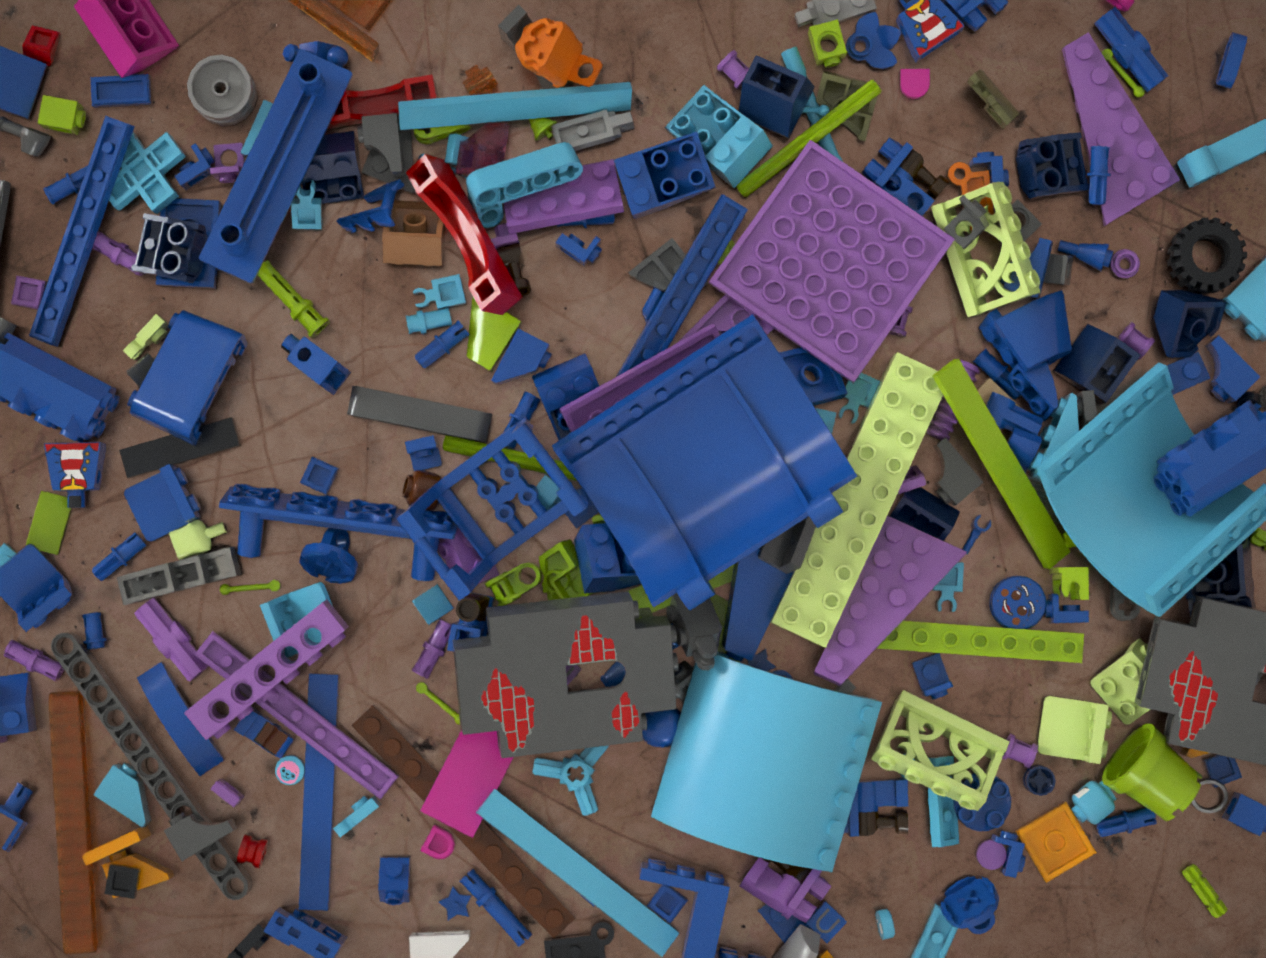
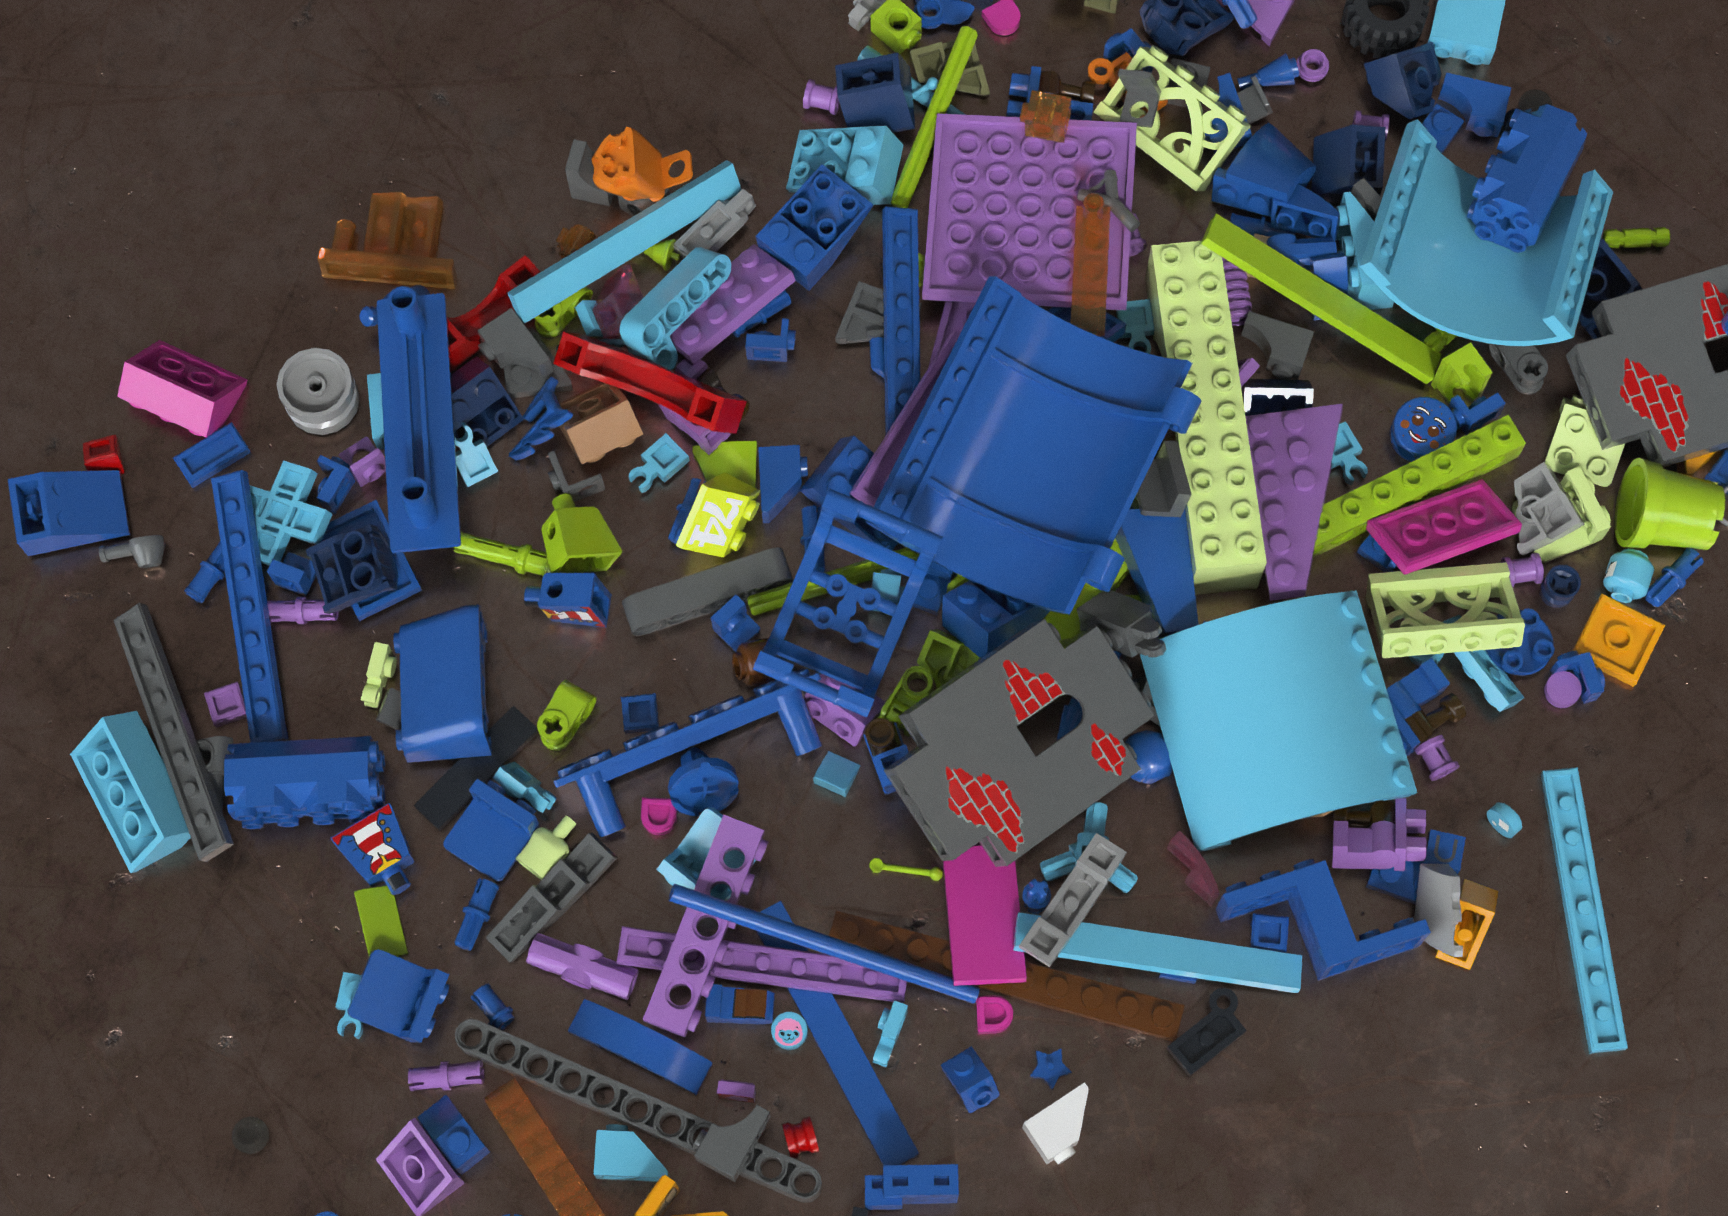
camera: 30 degrees left, 15 degrees down
lime brick [37,95,86,135] -> none
lime hinge [219,580,281,595] -> none
medium azure pin [406,308,452,334] -> none
medium lavender pin [412,619,451,679] -> none
blue pin [459,868,532,947] -> none
blue tile [940,876,999,934] -> none
blue hand [962,515,991,555] -> none
none -> blue bracket [267,553,316,596]
none -> medium azure plate [493,761,557,813]
none -> lime piece [537,680,597,751]
none -> lime torso [541,494,622,573]
none -> dark grey bracket [548,451,605,502]
none -> dark pink tile [641,797,678,836]
none -> blue piece [668,883,980,1004]
none -> neon yellow slope [676,472,760,558]
none -> light grey slope [1019,833,1127,967]
none -> clear orange brick [1020,90,1072,143]
none -> blue axle [1022,878,1051,914]
none -> clear orange piece [1071,193,1110,336]
none -> dark grey piece [1077,169,1141,232]
none -> clear pink slope [1167,831,1219,906]
none -> dark pink tile [1366,479,1522,575]
none -> medium lavender bush [1414,735,1460,781]
none -> light grey slope [1514,462,1585,556]

